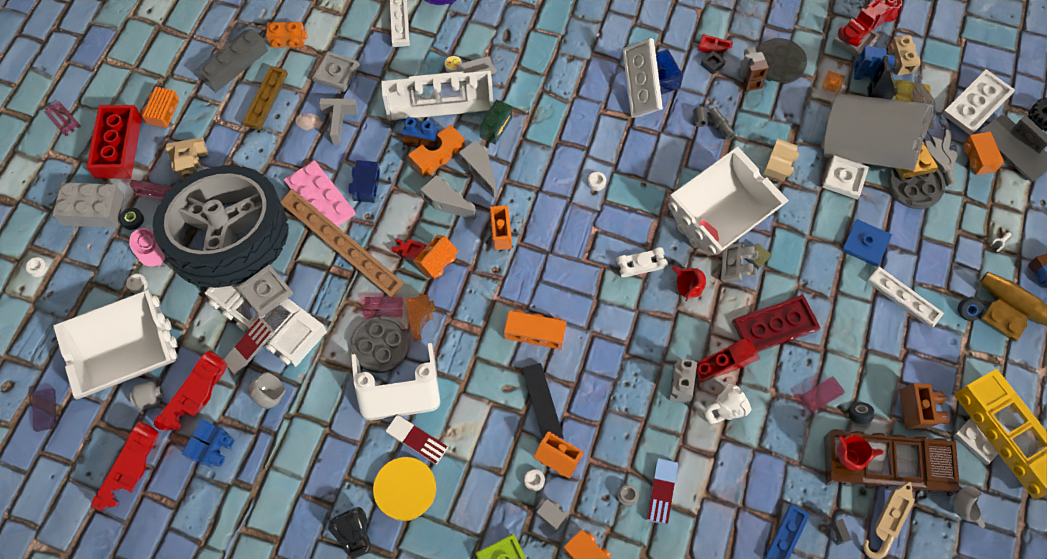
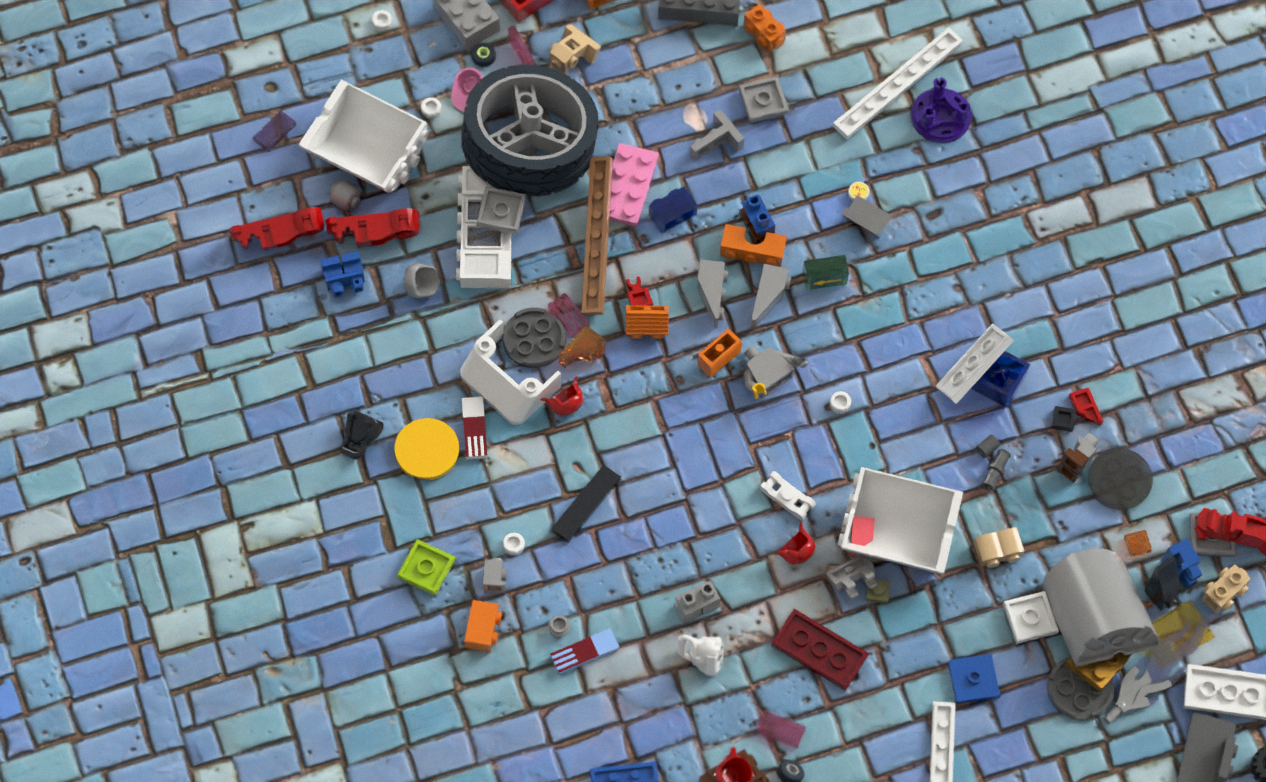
camera: 50 degrees right, 0 degrees up
tile [224,318,275,375] -> none
pearl gold plate [242,66,288,131] -> none
white window [382,71,494,121] -> none
orange brick [504,310,567,350] -> none
orange brick [533,432,584,479] -> none
red slope [696,338,760,383] -> none
orange brick [963,132,1004,175] -> none
none -> red hair [540,376,583,416]
none -> light grey torso [744,346,809,399]

